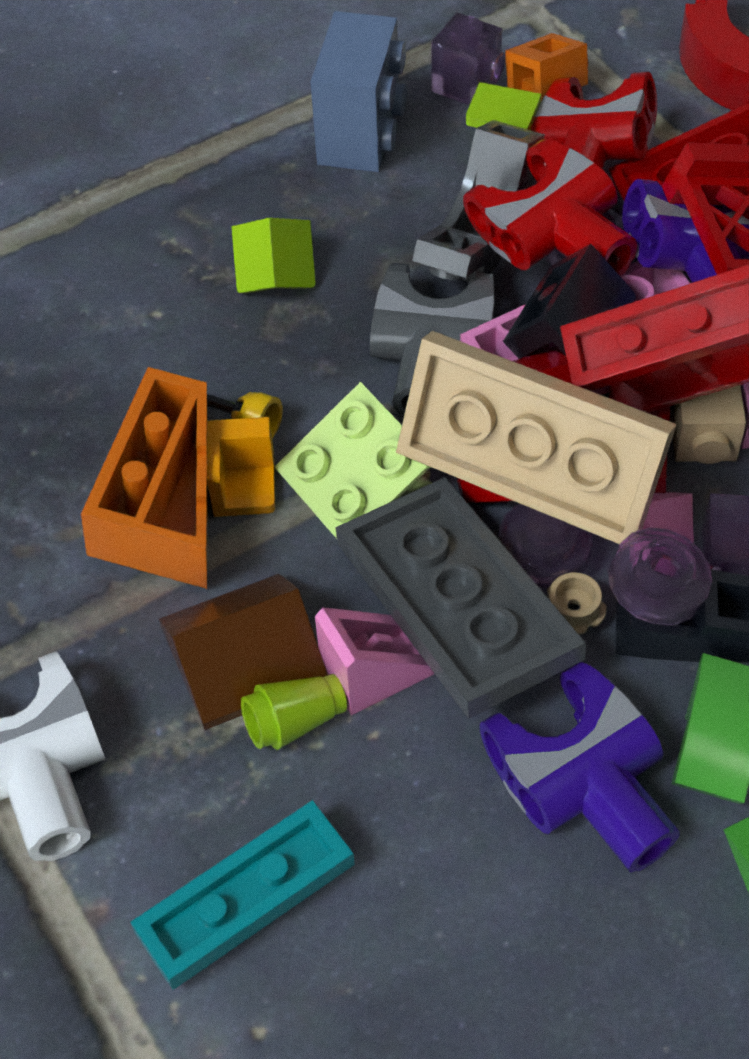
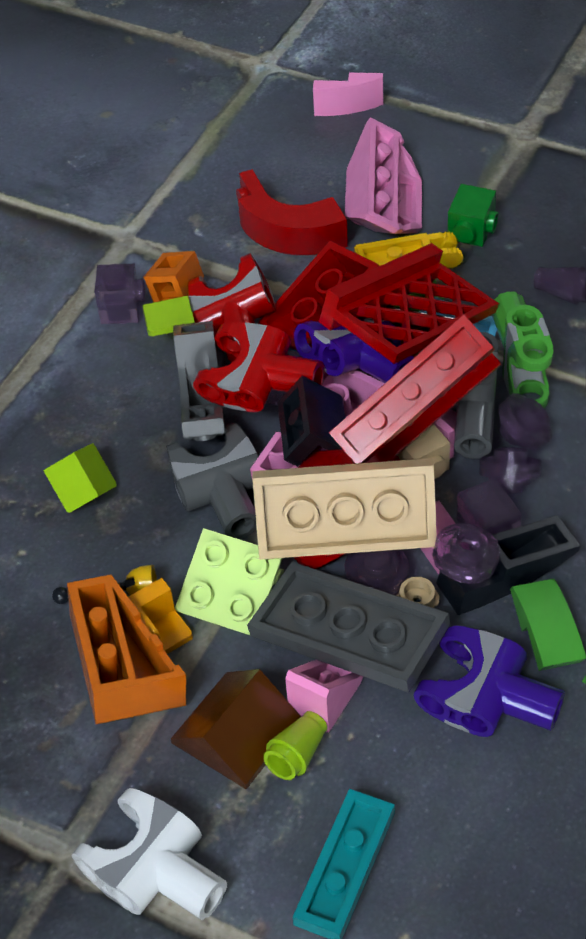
camera: 30 degrees left, 5 degrees down
sand blue brick [310,11,407,172] -> none

